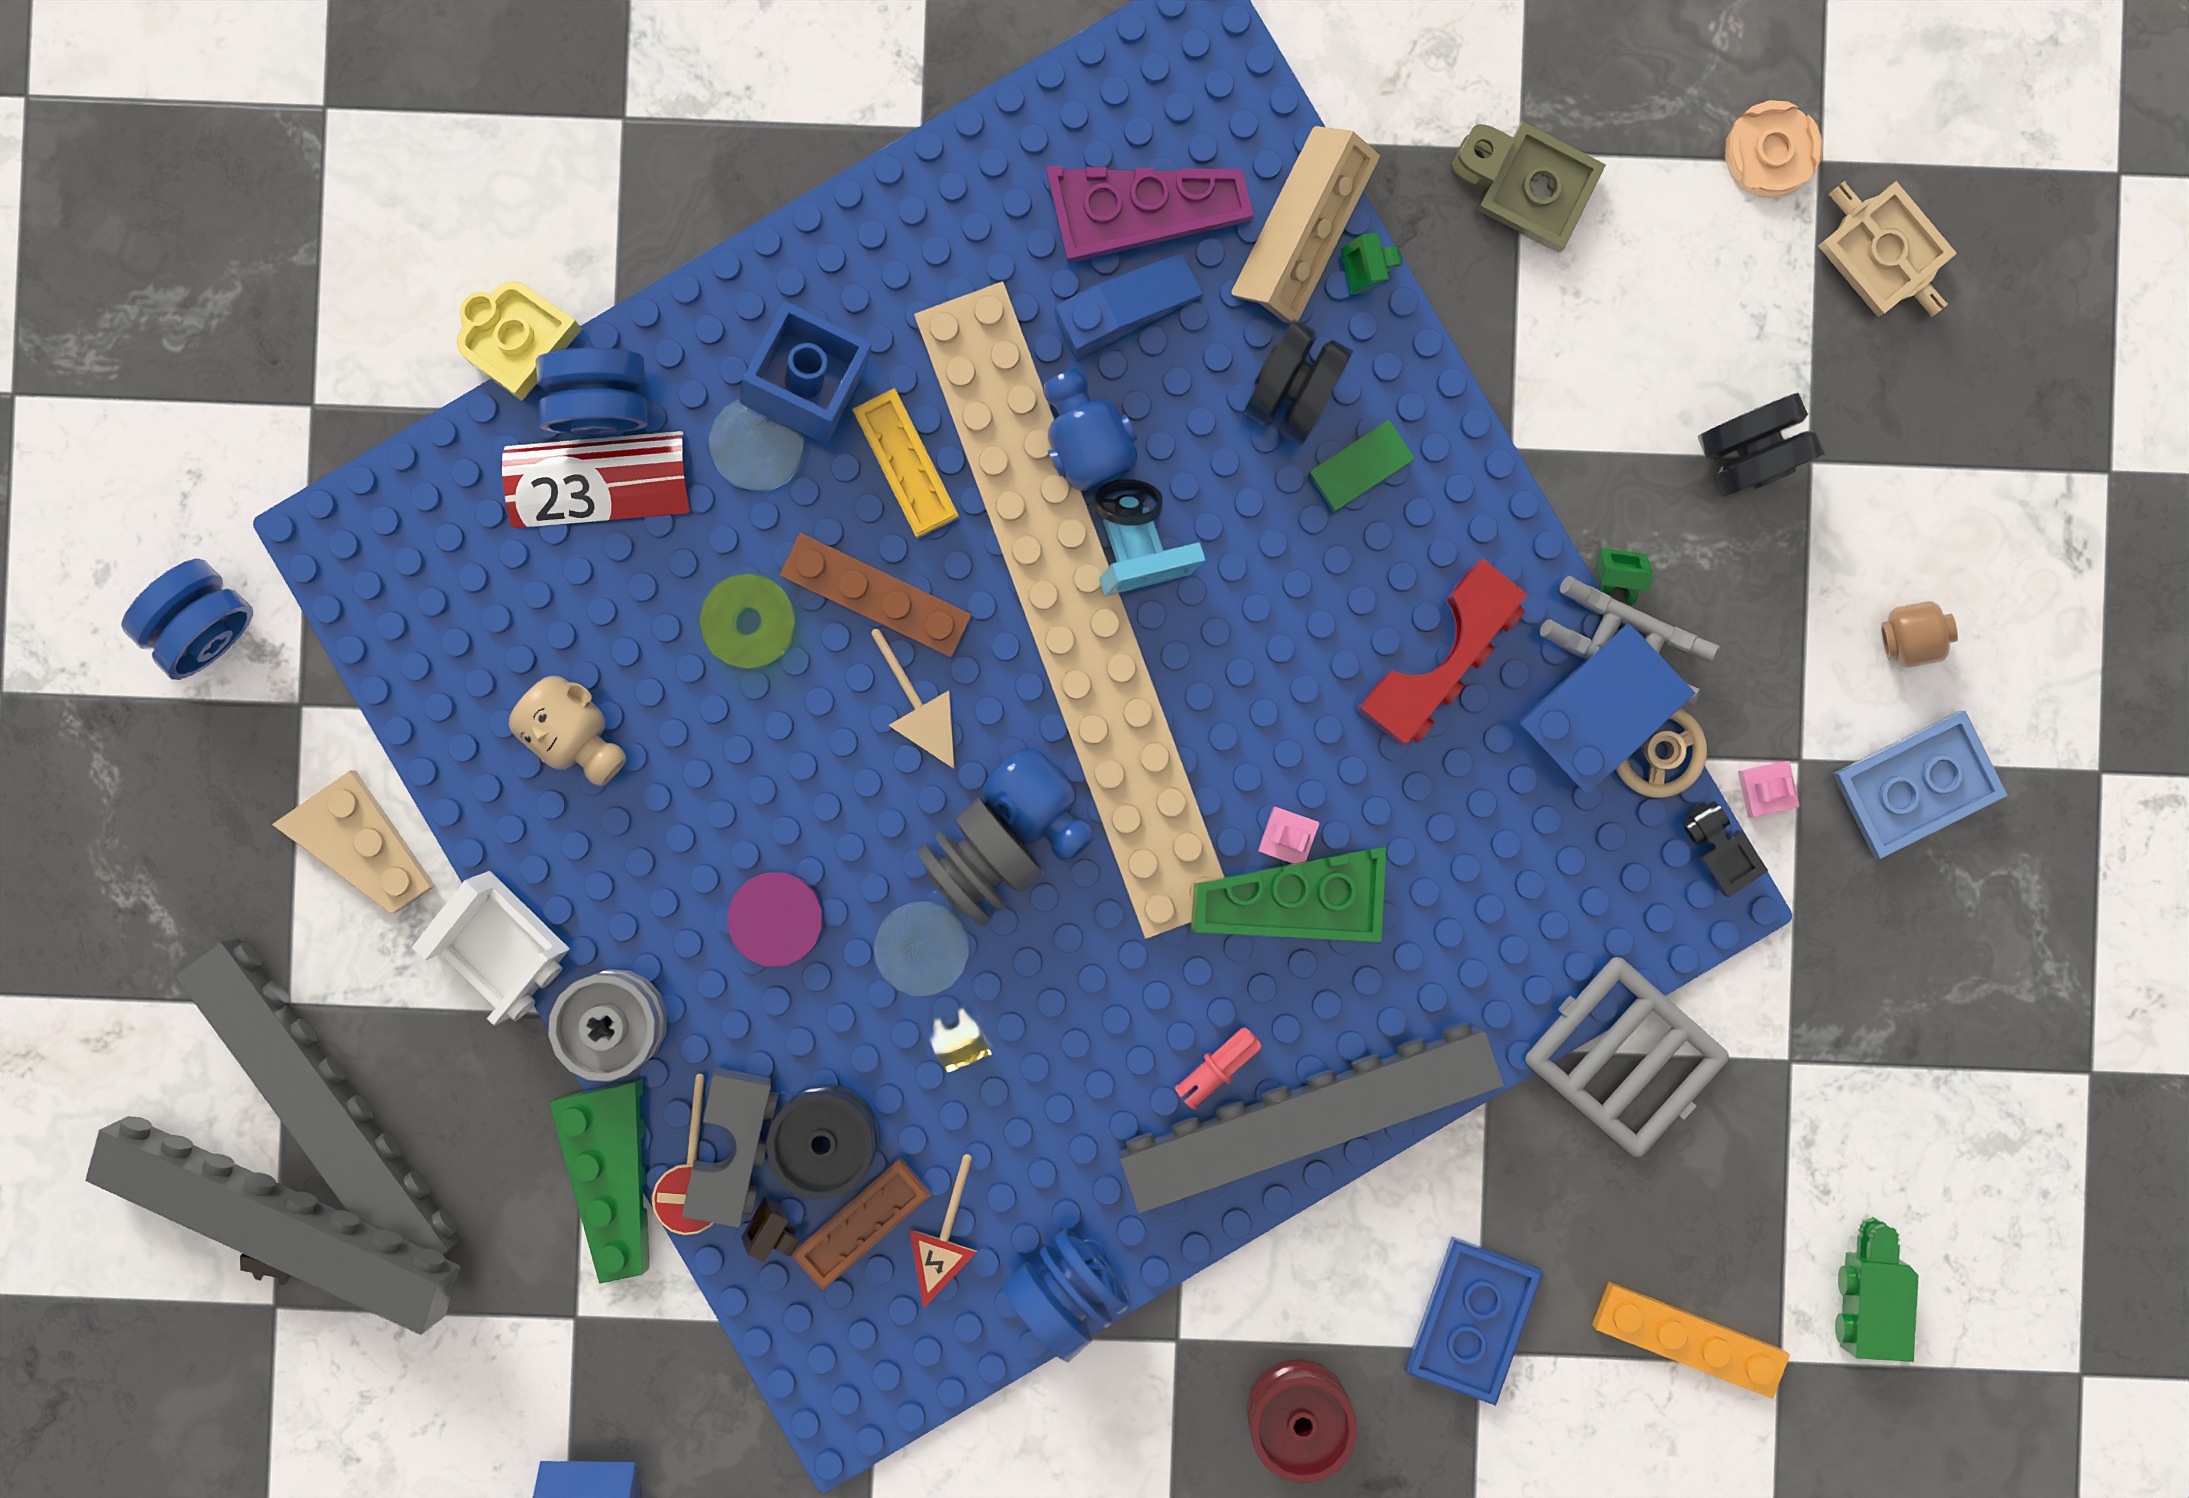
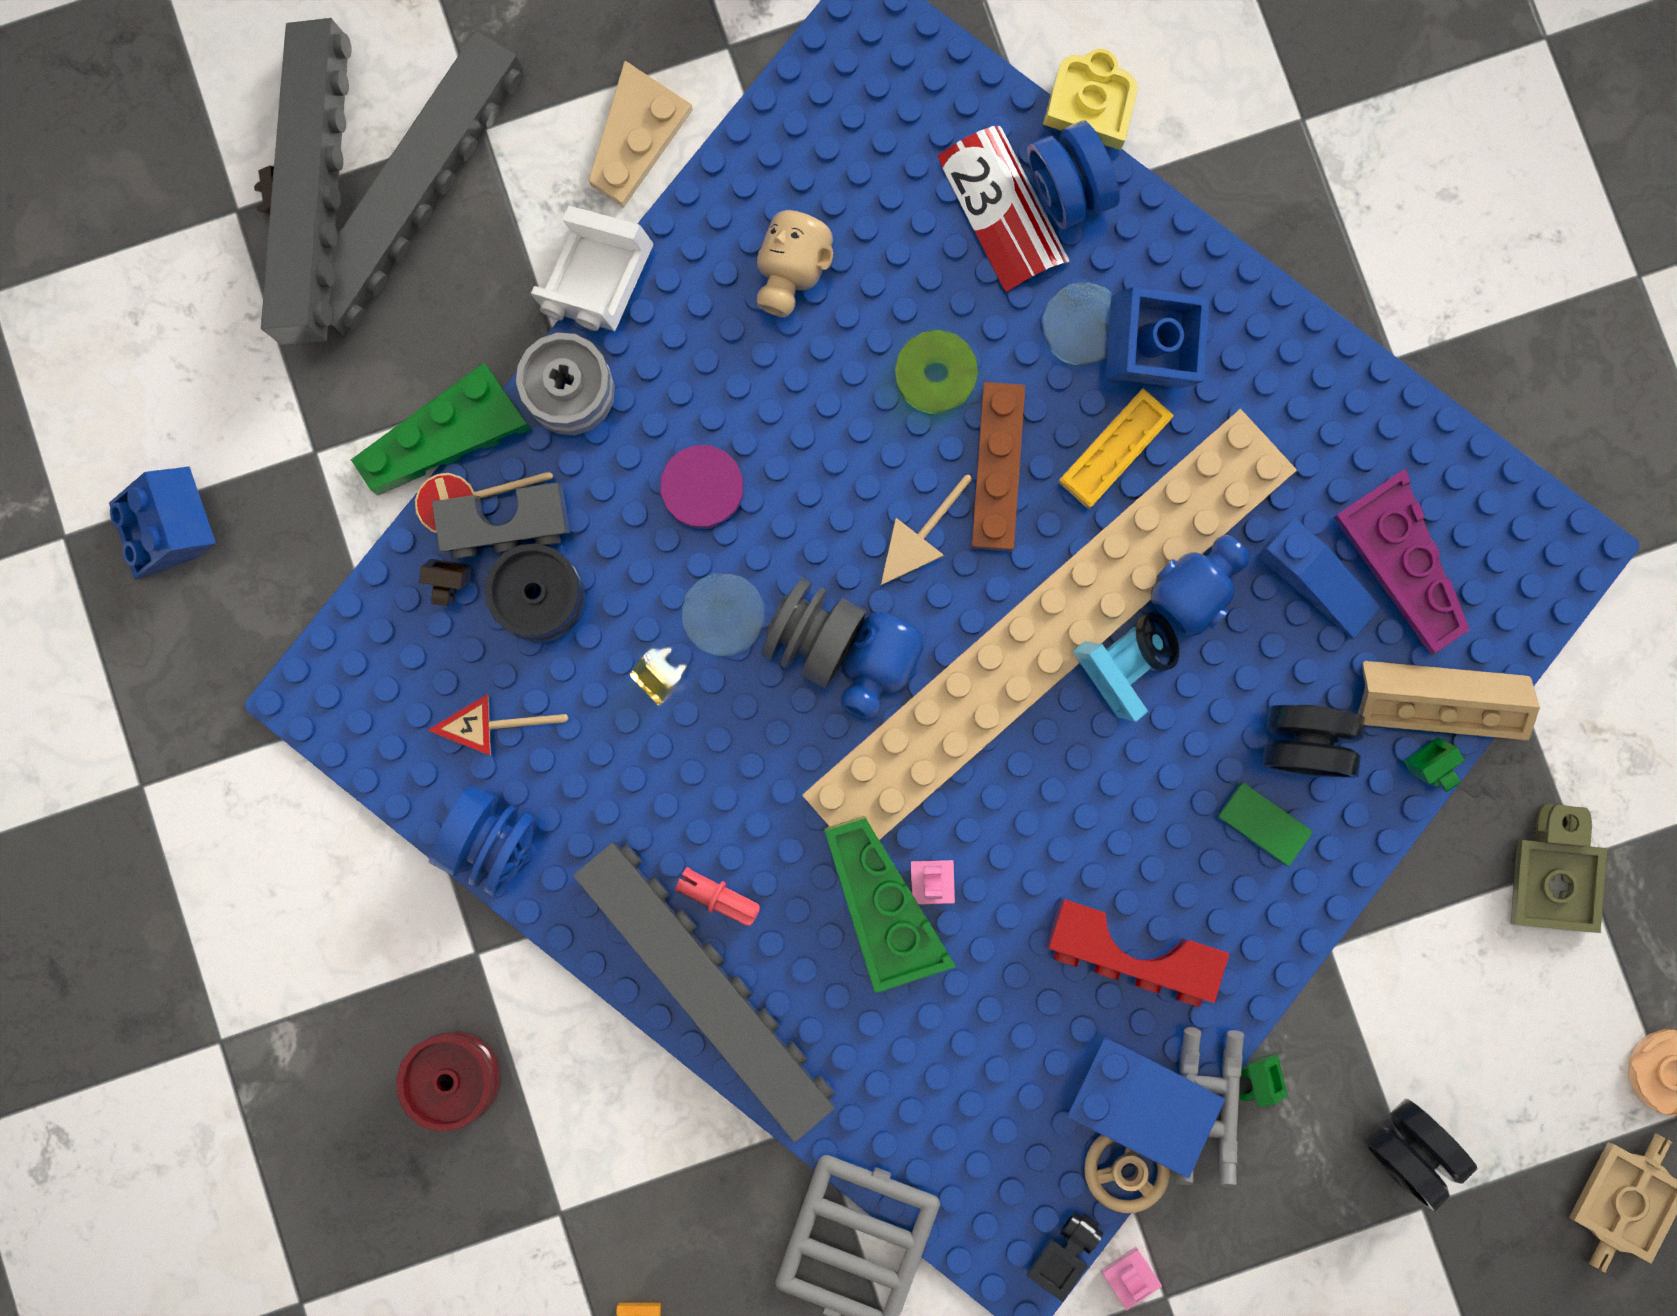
camera: 70 degrees right, 5 degrees down
dark orange plate [792,1157,932,1291] -> none
blue tile [1404,1236,1544,1406] -> none

